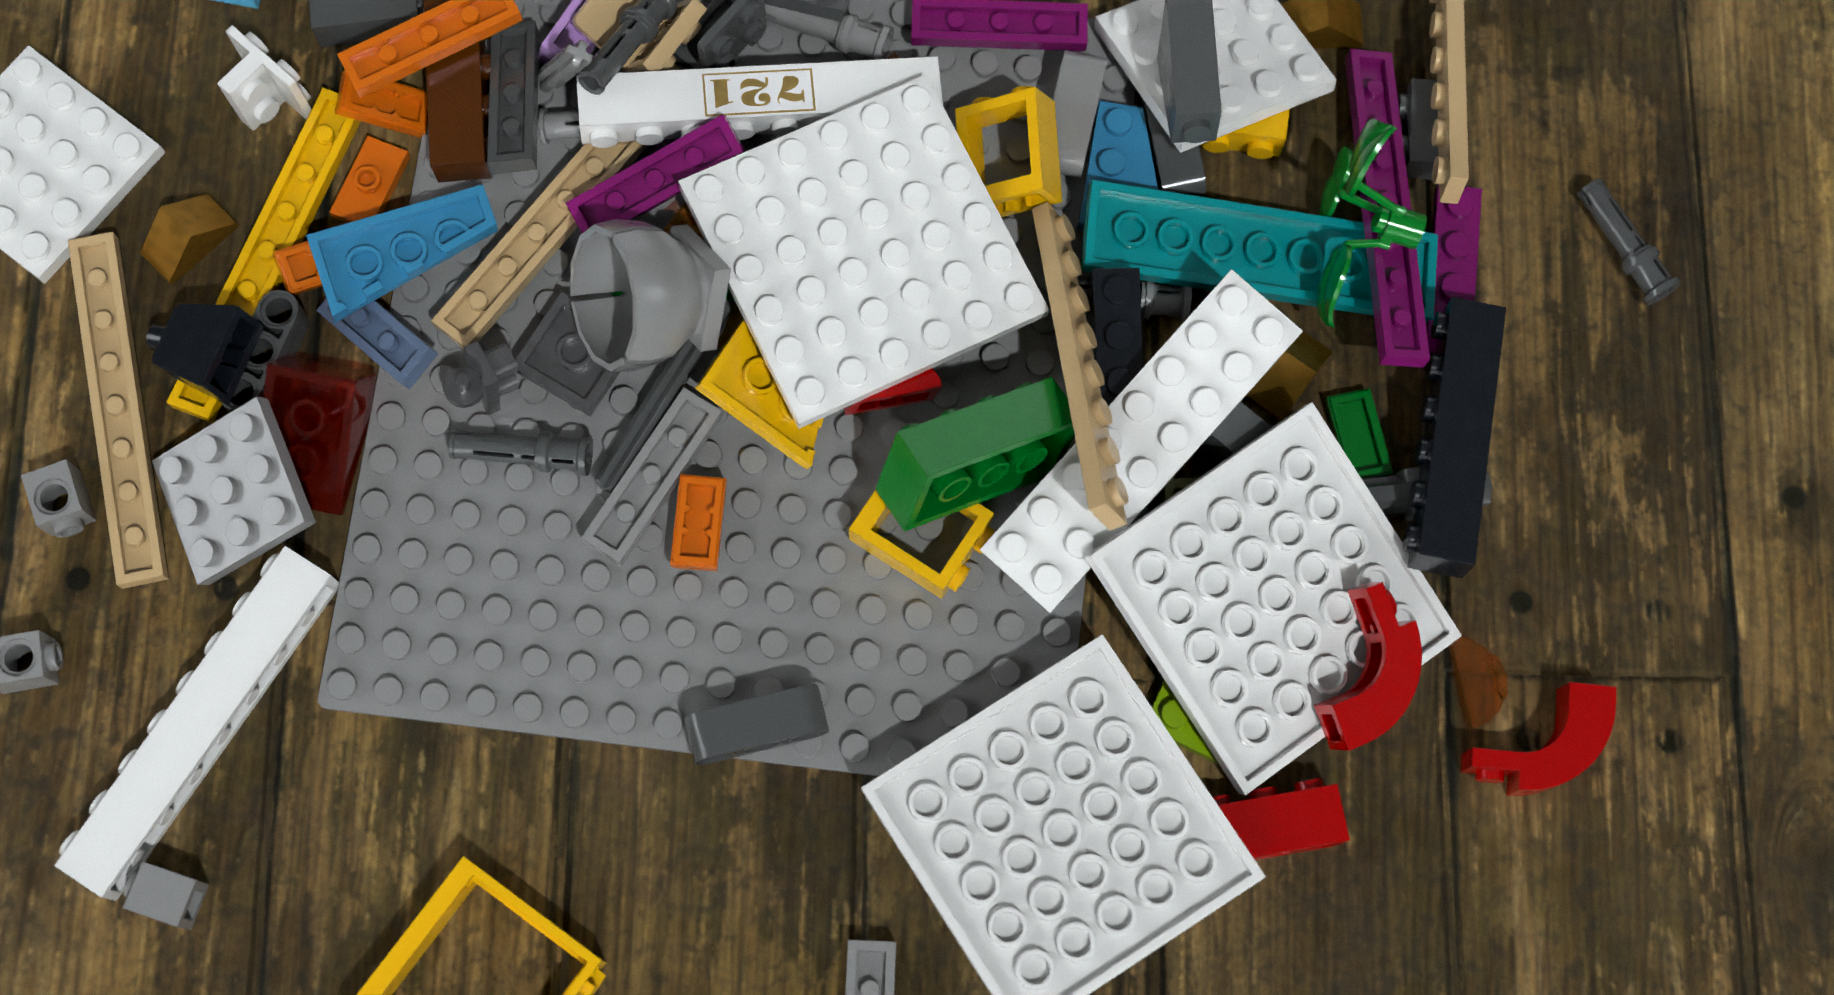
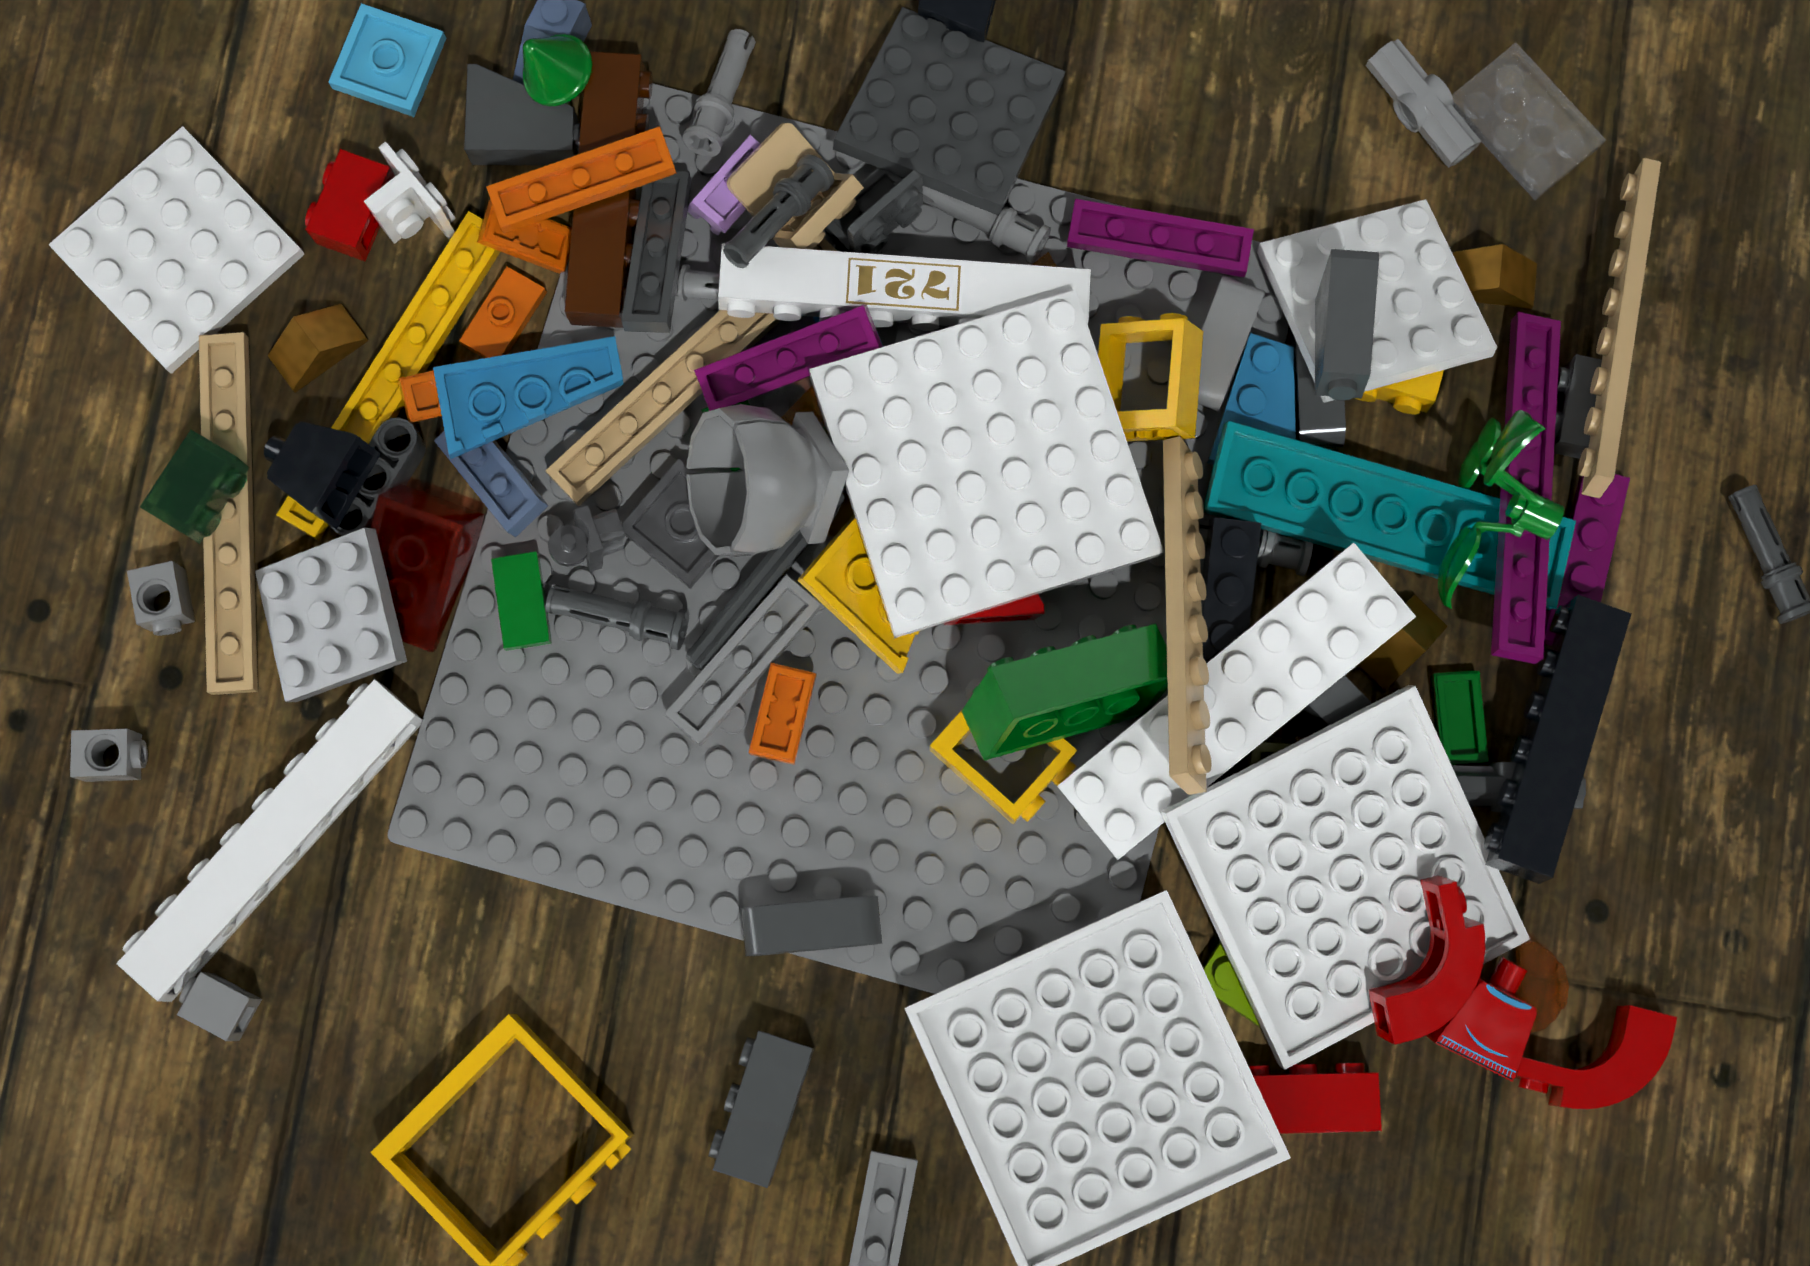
camera: 15 degrees right, 5 degrees up
light grey axle [538,40,593,93] -> none
none -> clear green brick [140,430,250,544]
none -> red brick [305,149,395,262]
none -> green tile [491,551,552,651]
none -> dark grey brick [708,1031,815,1188]
none -> red torso [1426,957,1537,1082]

